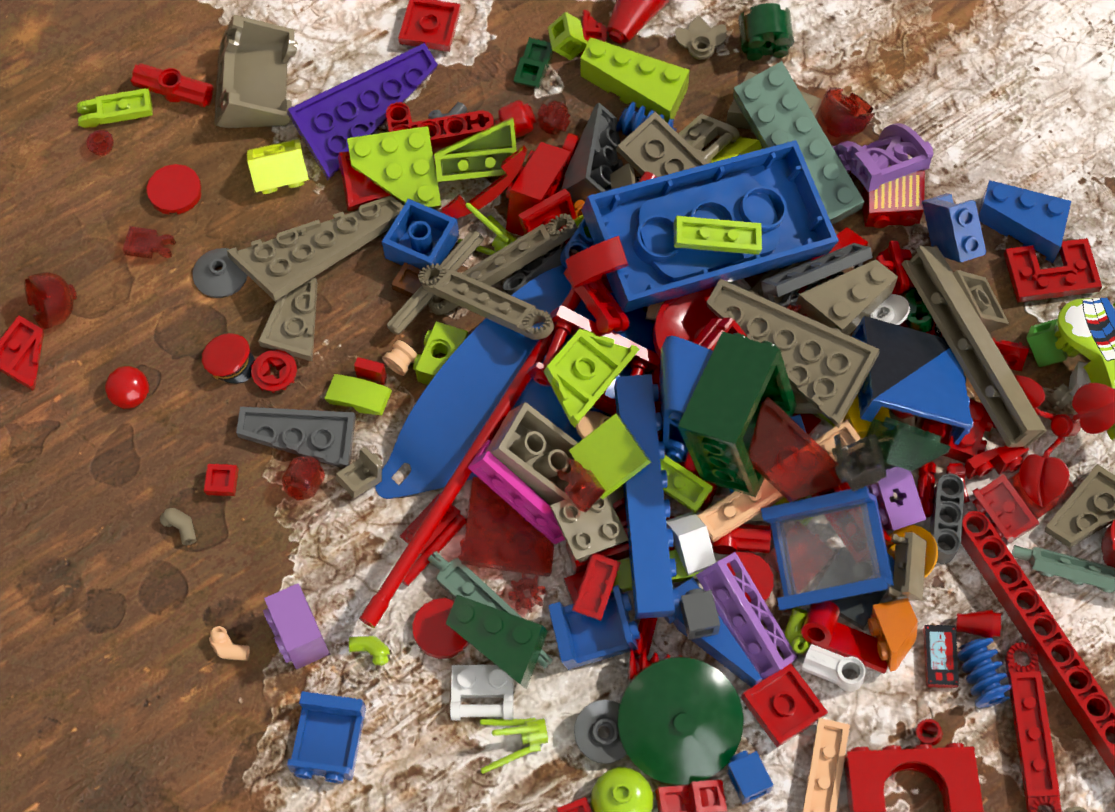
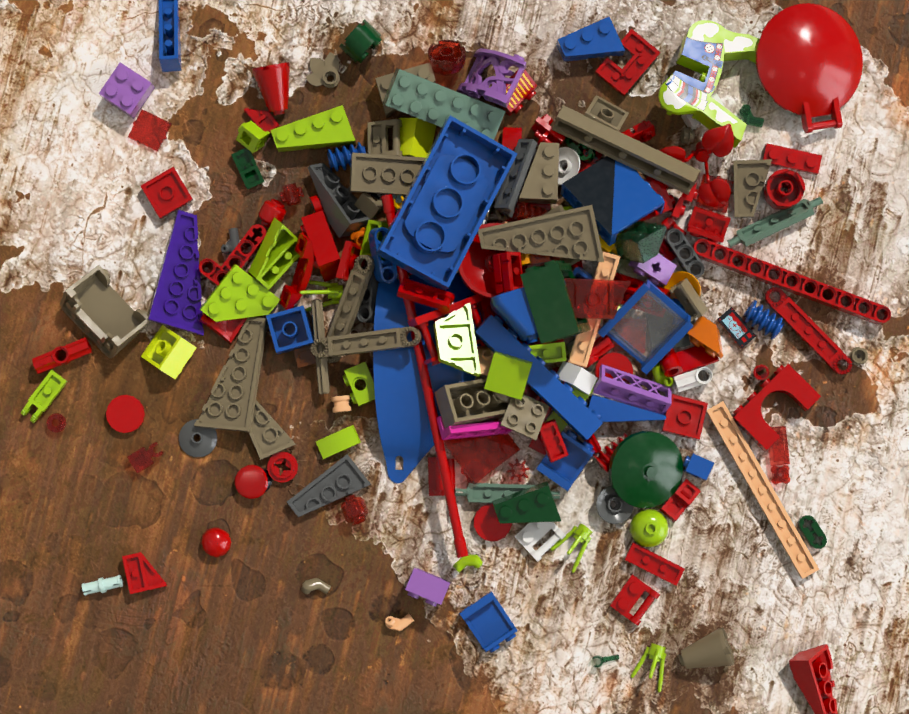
camera: 50 degrees left, 20 degrees up
clear red cylinder [24,272,77,330] -> none
red plate [204,464,239,496] -> none
dark tan bracket [336,447,383,499] -> none
red tile [354,357,387,385] -> none
clear red plate [557,458,606,513] -> none
red slope [565,236,629,288] -> none
lime plate [674,216,762,255] -> none
dark grey brick [680,588,720,640] -> none
clear smoke bracket [832,433,887,492] -> none
blue panel [922,193,986,263] -> none
red cone [956,609,1001,638] -> none
bright green panel [1027,319,1067,367] -> none

